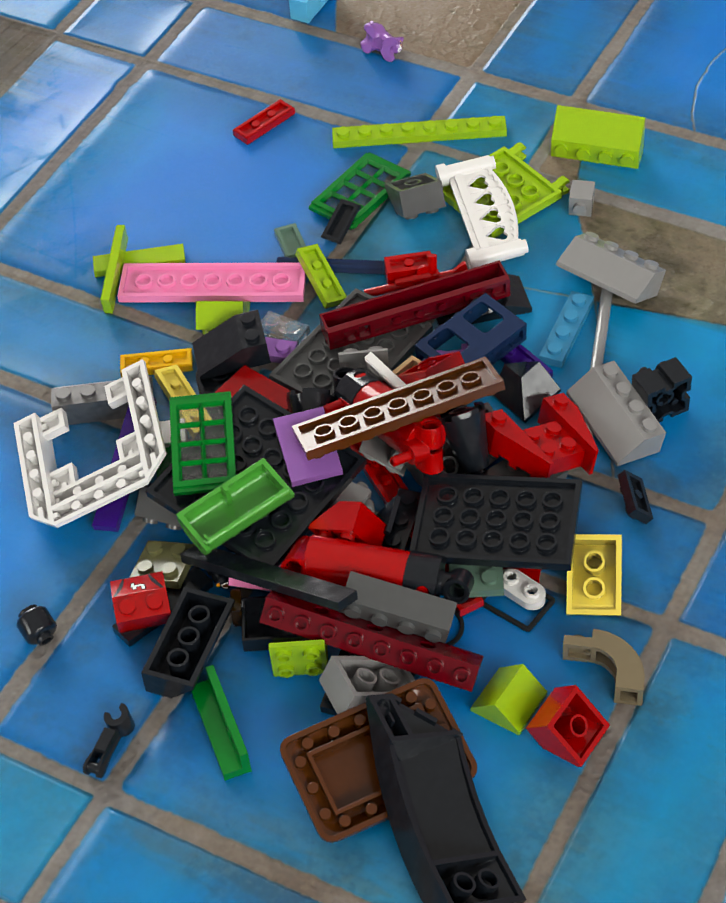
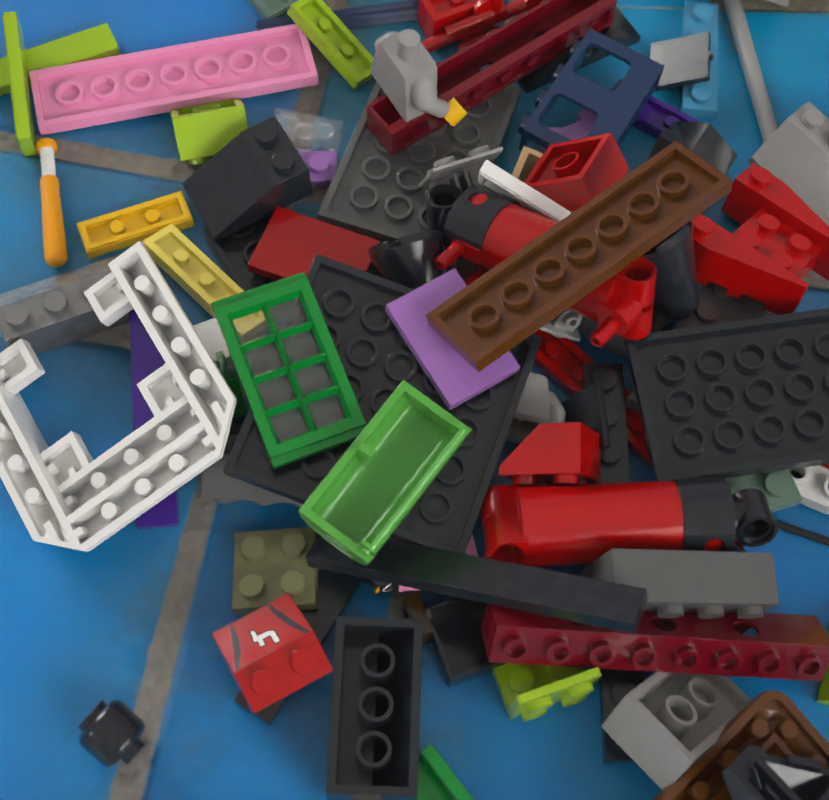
camera: 25 degrees left, 15 degrees up
none -> light orange piece [35,138,68,268]
none -> light grey torso [371,29,468,127]
none -> piece [650,31,714,92]

